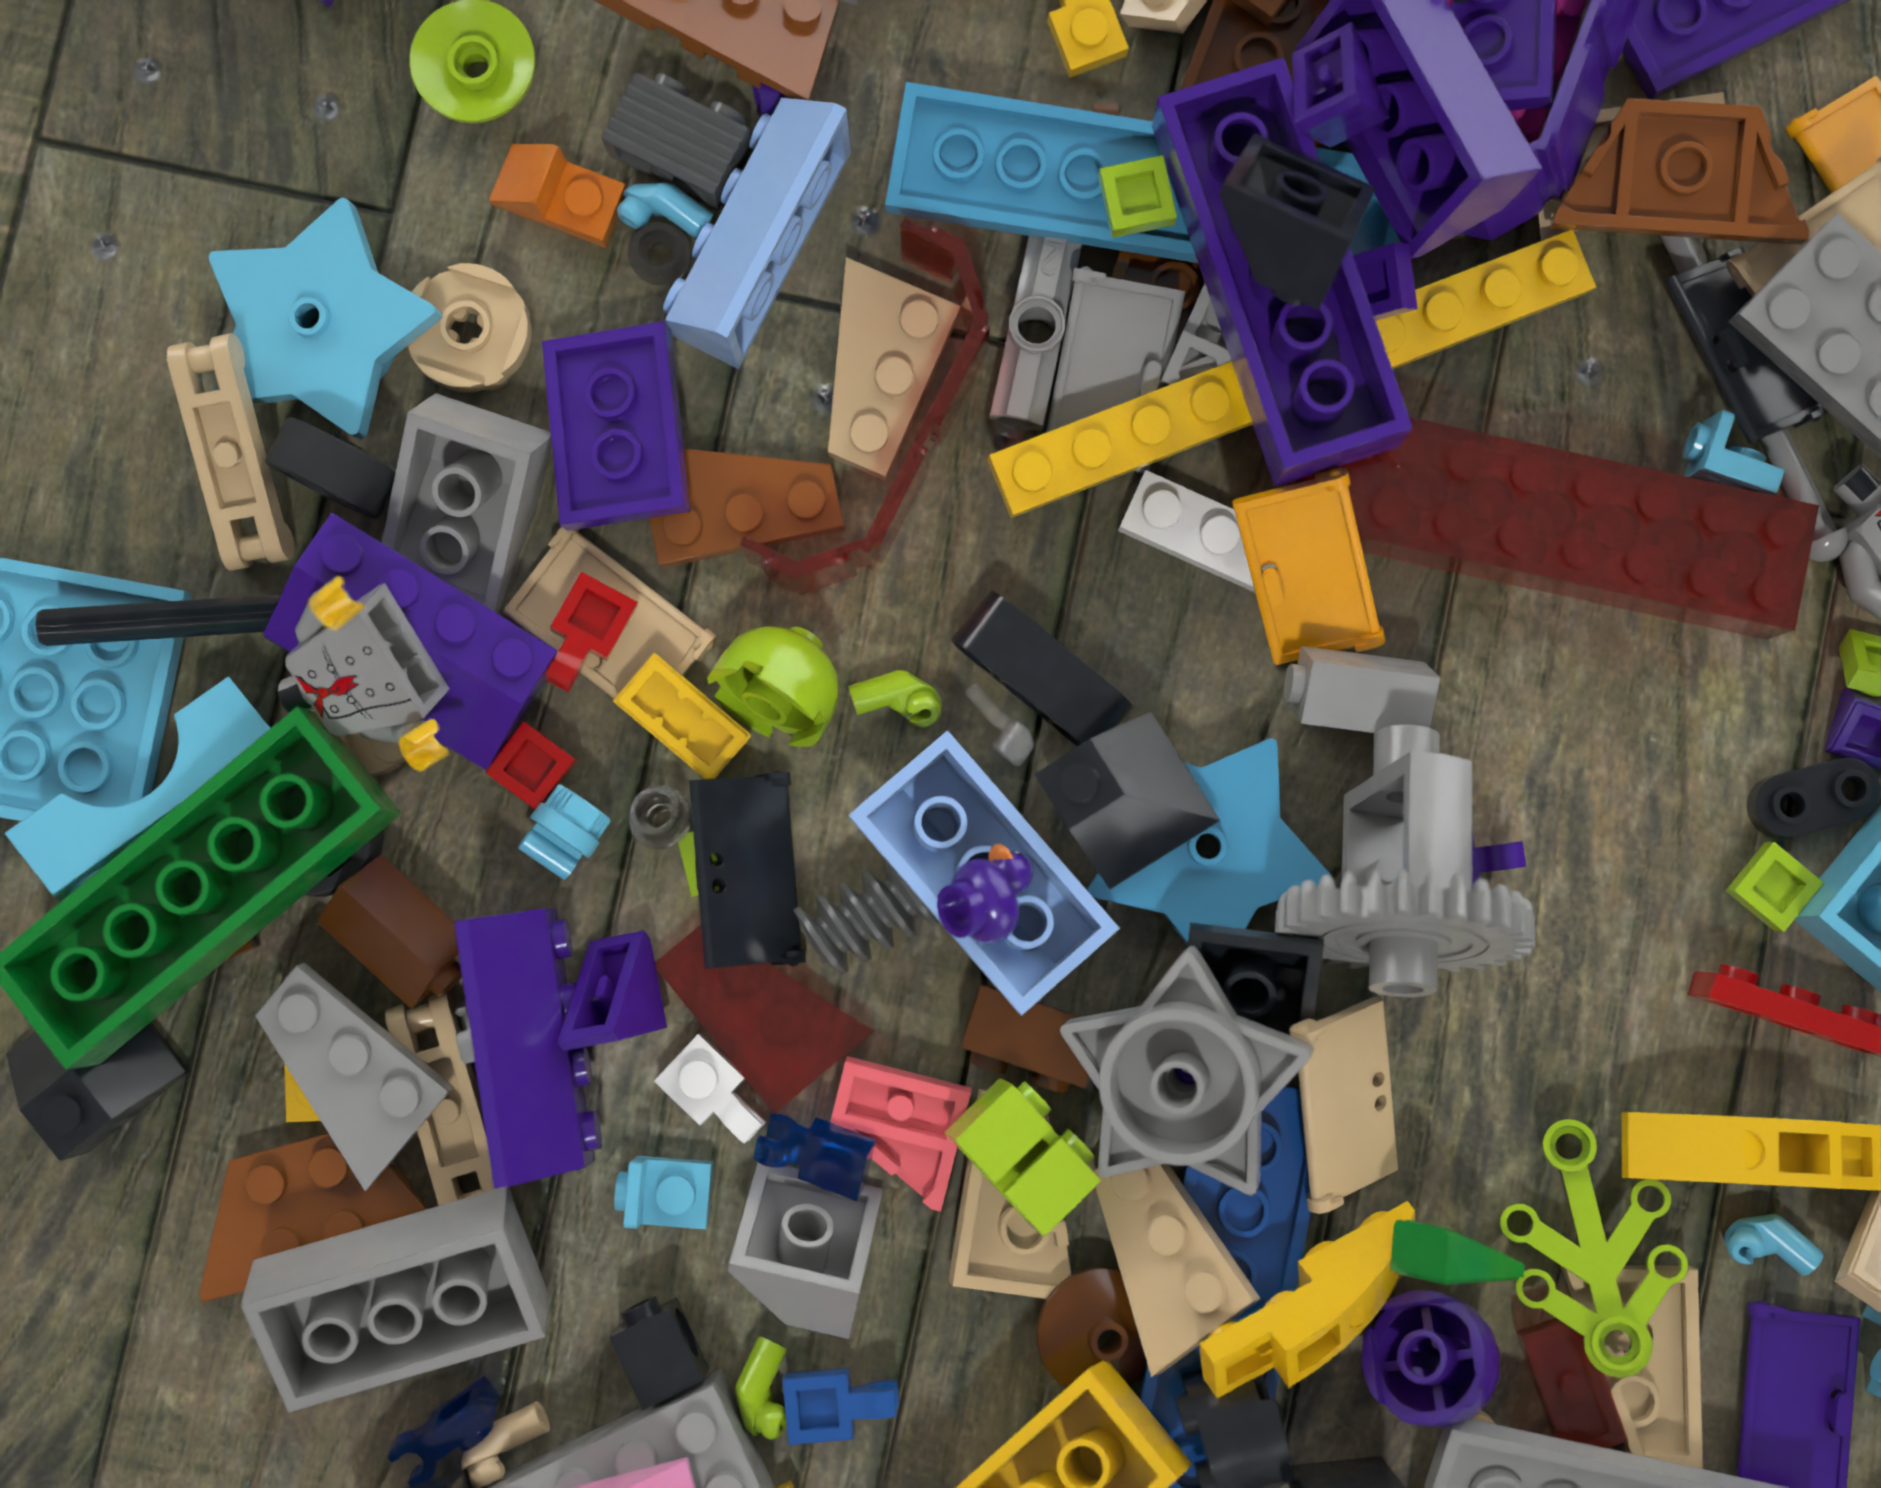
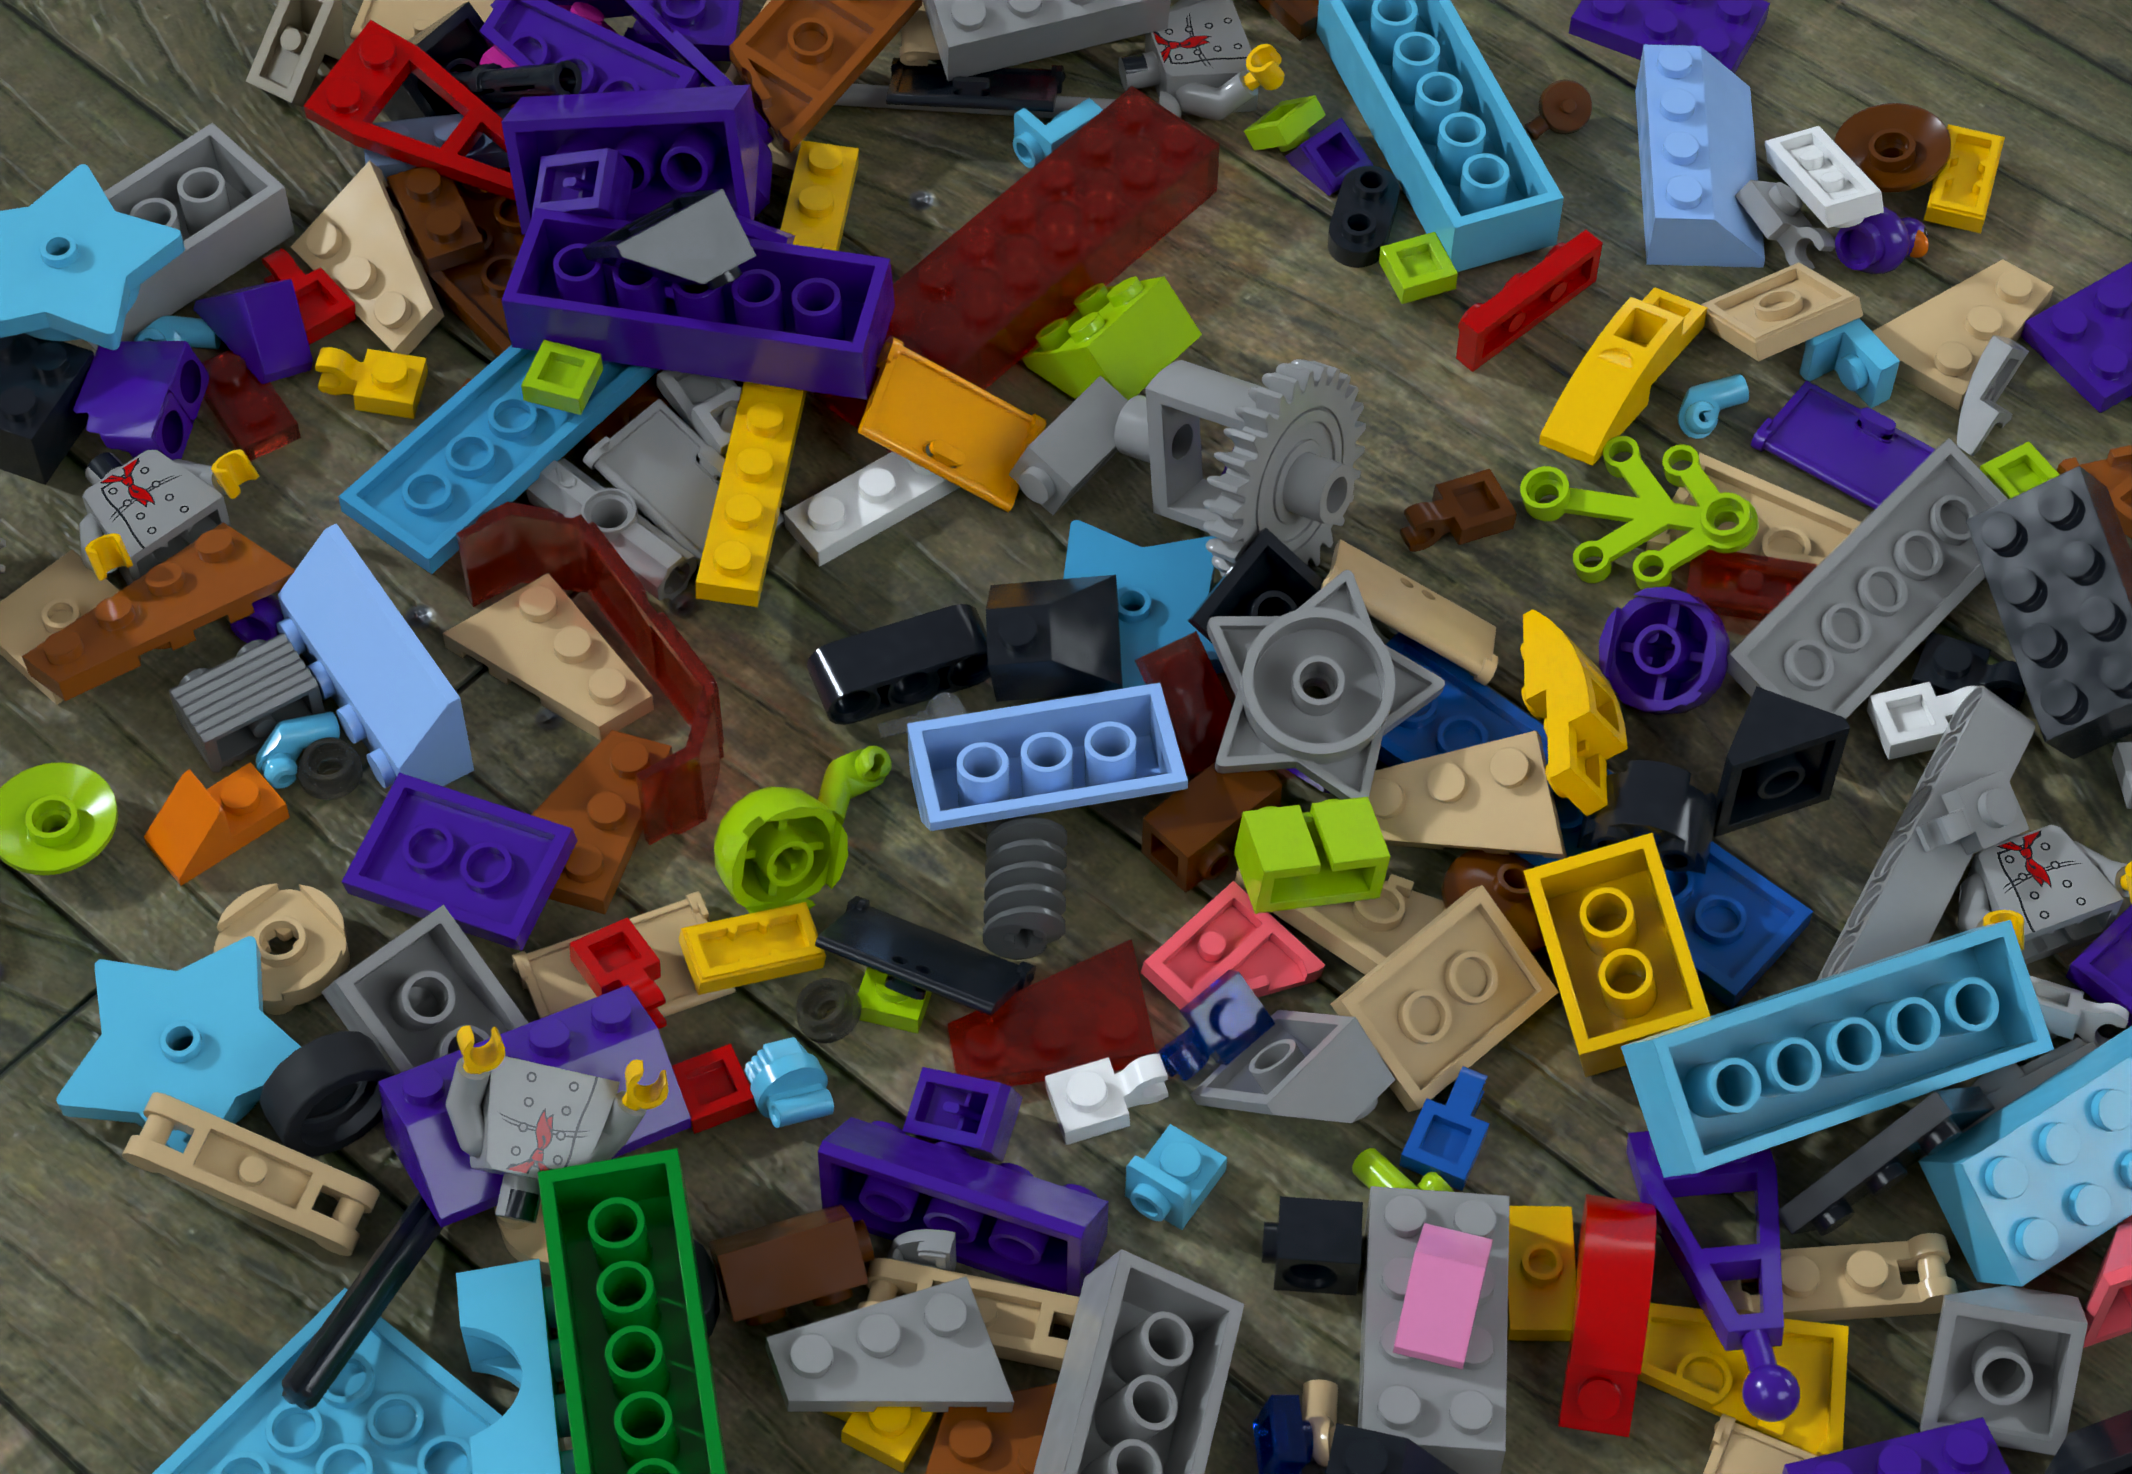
camera: 60 degrees left, 30 degrees down
dark purple animal [937,844,1033,943] -> none
green slope [1390,1220,1525,1284] -> none
none -> lime slope [1021,276,1202,401]
none -> clear red plate [1135,631,1232,775]
none -> tan plate [1330,885,1559,1112]
none -> reddish brown plate [1400,469,1517,552]

